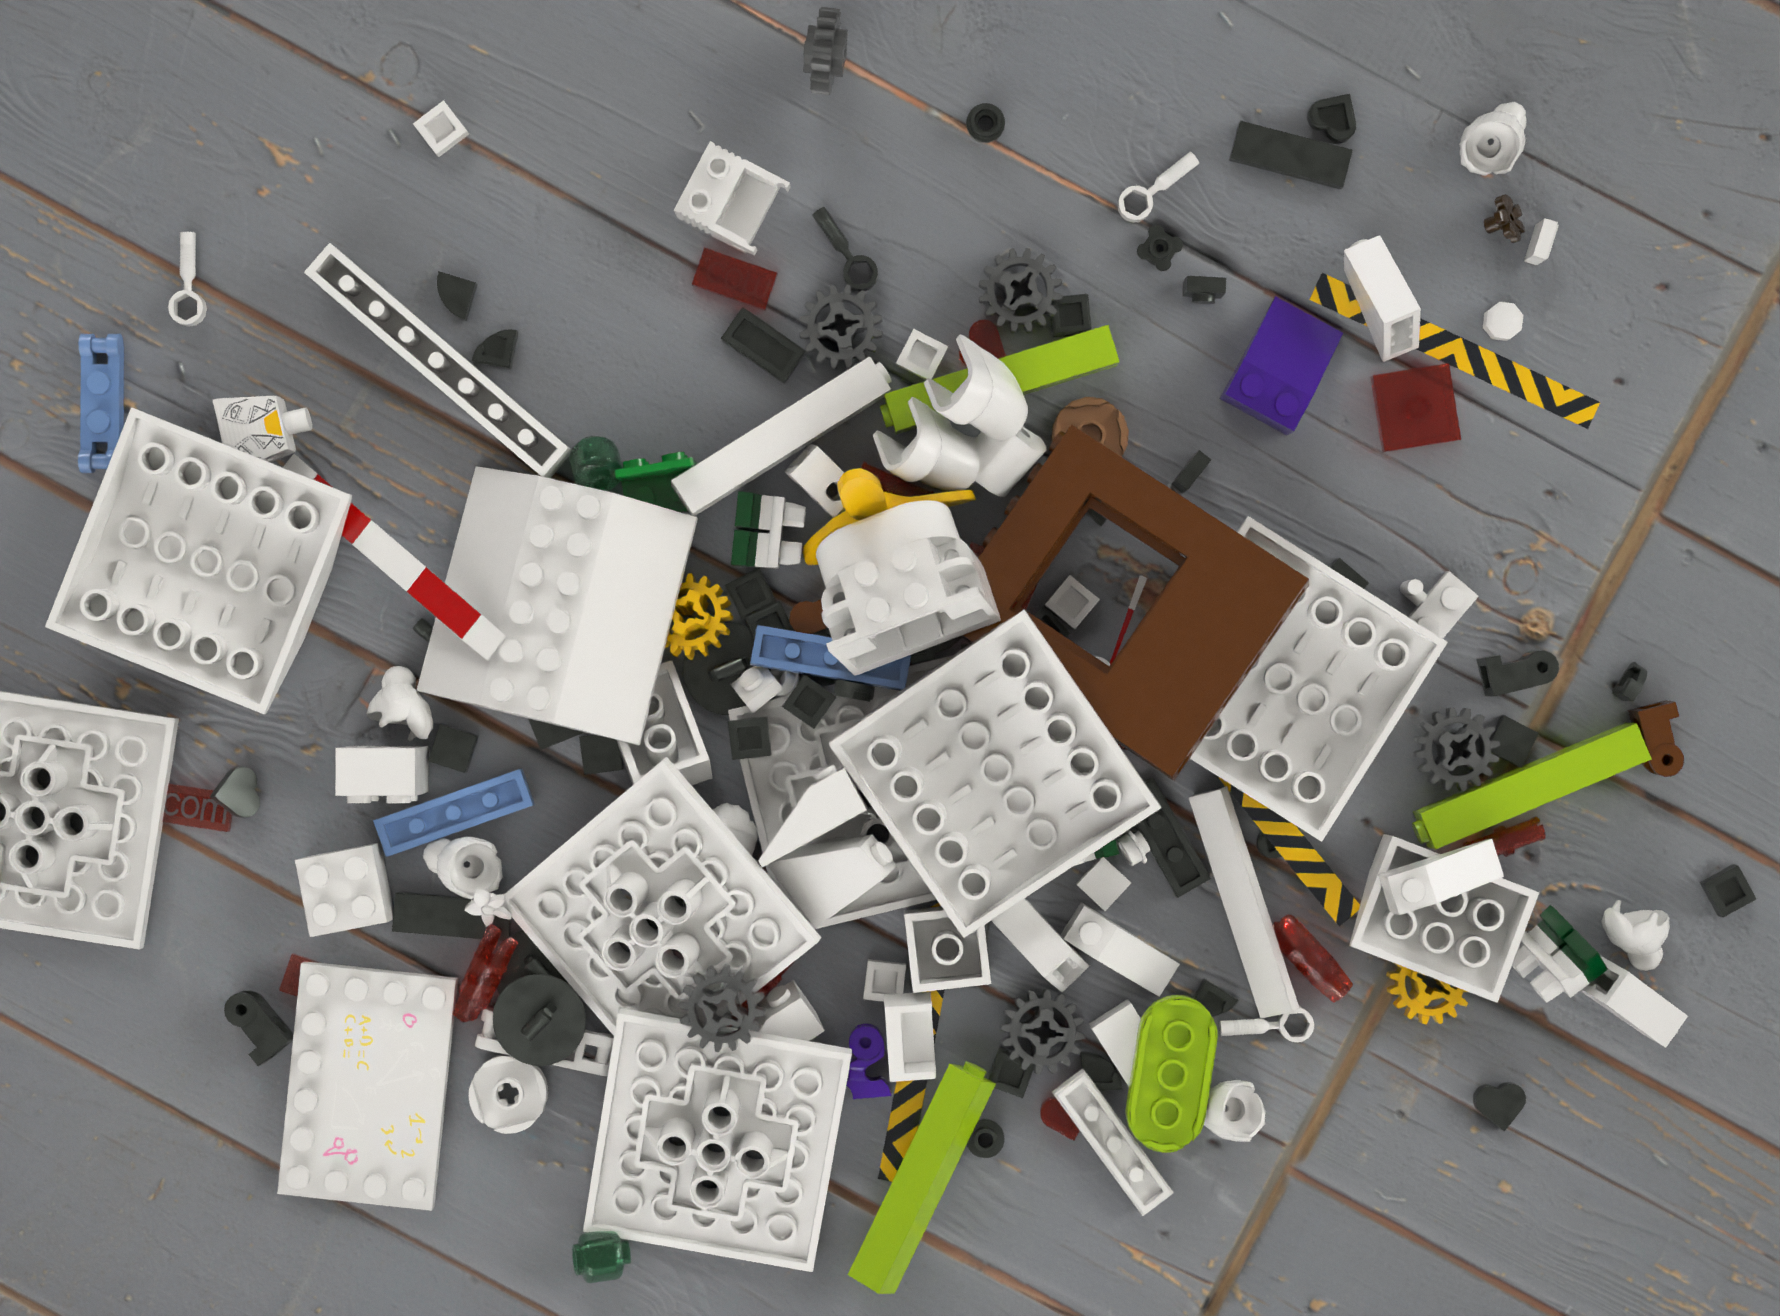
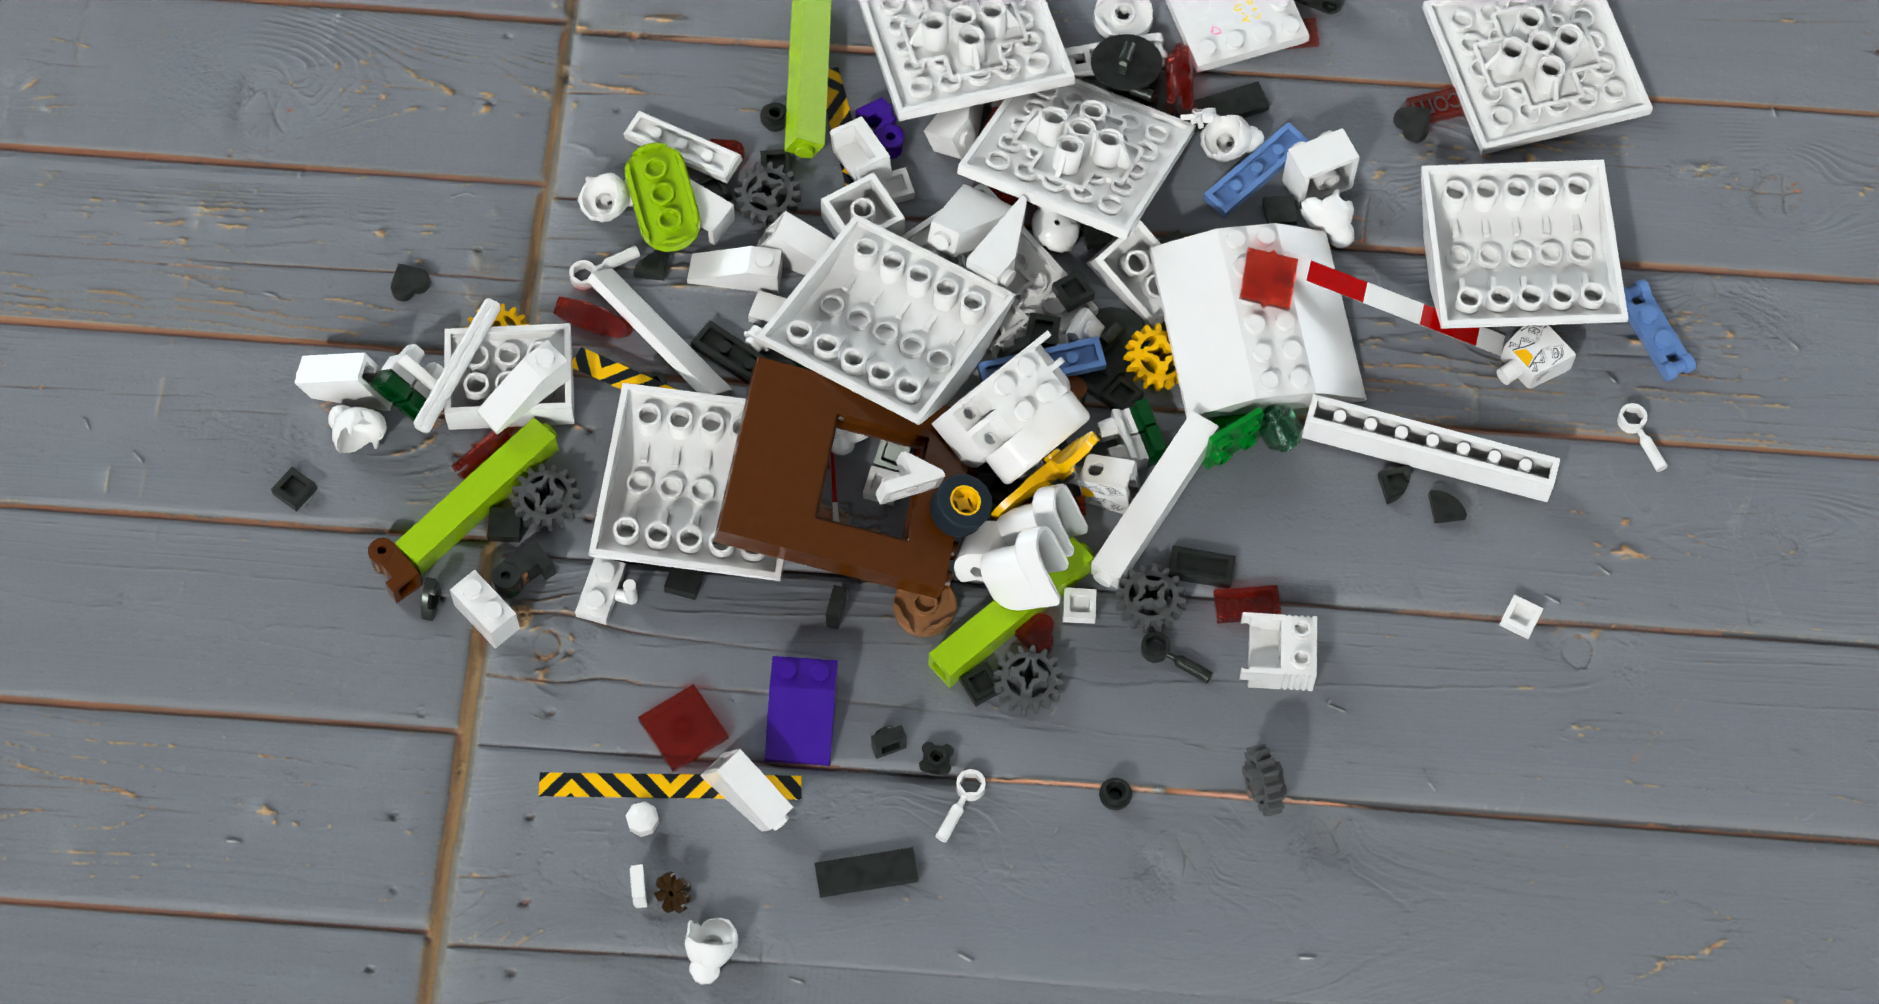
camera: 155 degrees right, 25 degrees down
white brick [295,842,394,937] -> none
dark grey gear [678,964,766,1052] -> none
pearl dark grey tile [1307,94,1356,143] -> none
none -> white axle [414,298,500,433]
none -> white brick [450,570,520,649]
none -> white slope [875,451,945,505]
none -> black wheel [929,474,992,537]
none -> clear red piece [1239,247,1298,311]

